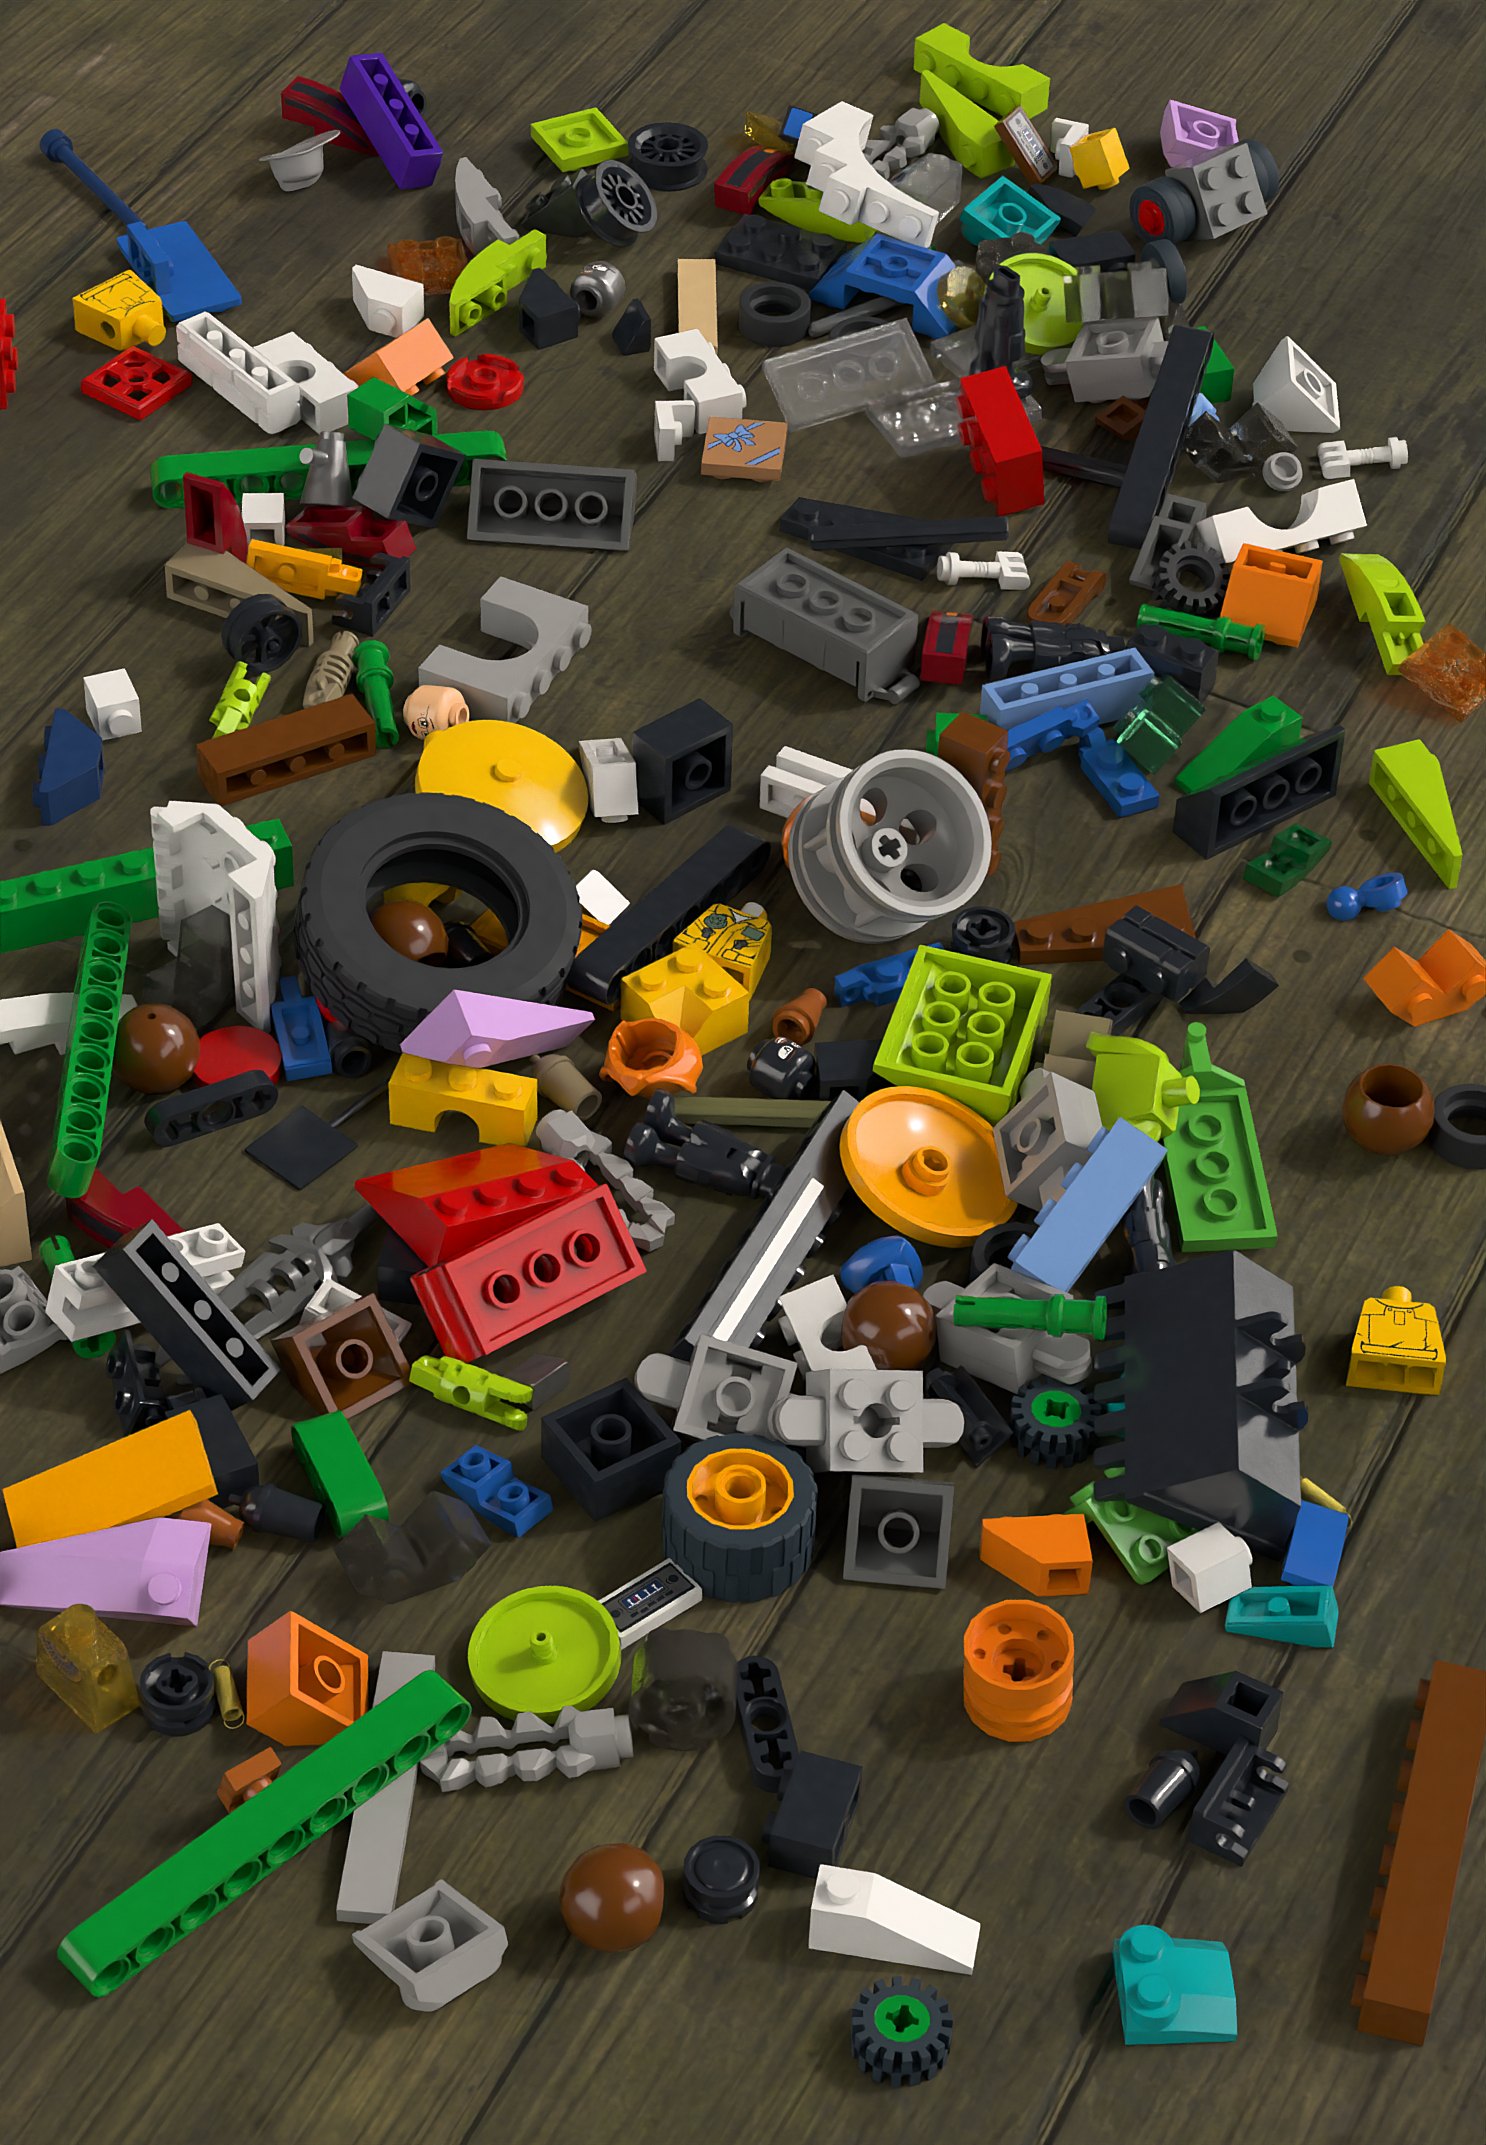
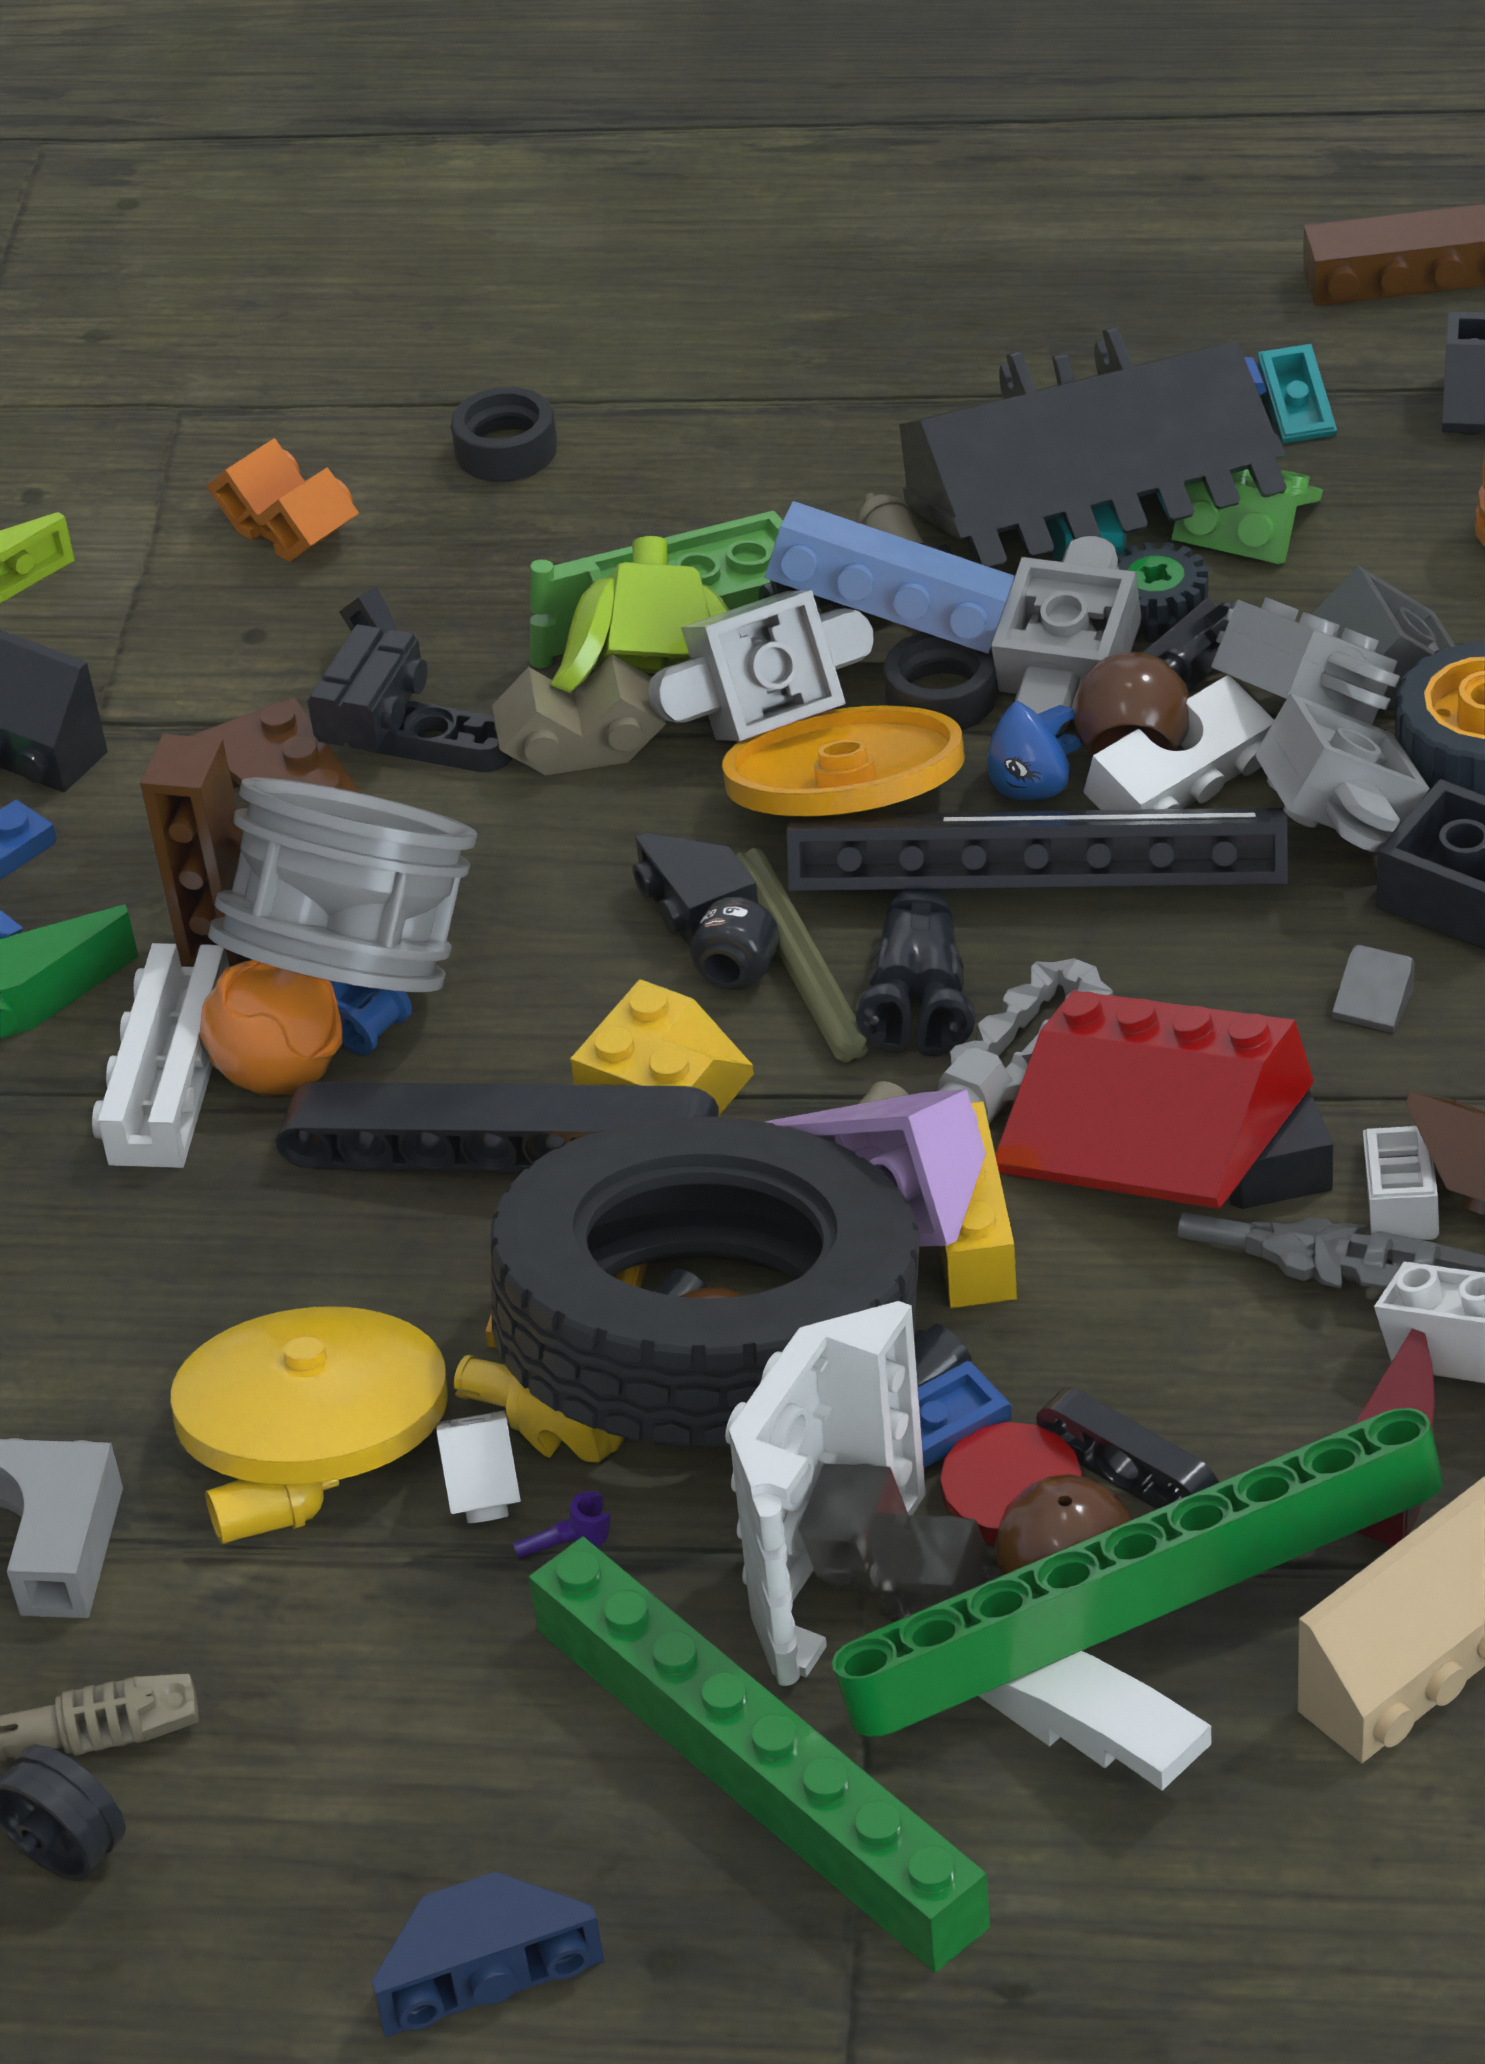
camera: 105 degrees left, 0 degrees up
white brick [83,668,142,741] -> none
reddish brown brick [196,694,376,807] -> none
lime hinge [209,661,271,739] -> none
black piece [245,1078,391,1191] -> none
green pin [352,640,399,748] -> none
light nougat head [403,685,469,740] -> none
lime hinge [409,1355,533,1431] -> none
hinge [410,1183,647,1363] -> none
slope [576,869,630,926] -> none
white slope [579,738,638,823] -> none
orange helmet [599,1018,703,1100] -> none
black brick [632,698,733,825] -> none
yellow torso [673,902,772,1001] -> none
dark orange cone [772,988,827,1046] -> none
blue hinge [834,942,945,1007] -> none
lime slope [873,945,1052,1127] -> none
green pin [953,1294,1107,1340] -> none
orange slope [979,1514,1093,1597] -> none
white brick [1167,1522,1252,1613] -> none
dark green slope [1242,823,1332,898] -> none
blue plate [1326,873,1408,921] -> none
reddish brown helmet [1342,1064,1435,1156] -> none
yellow torso [1346,1286,1446,1396] -> none

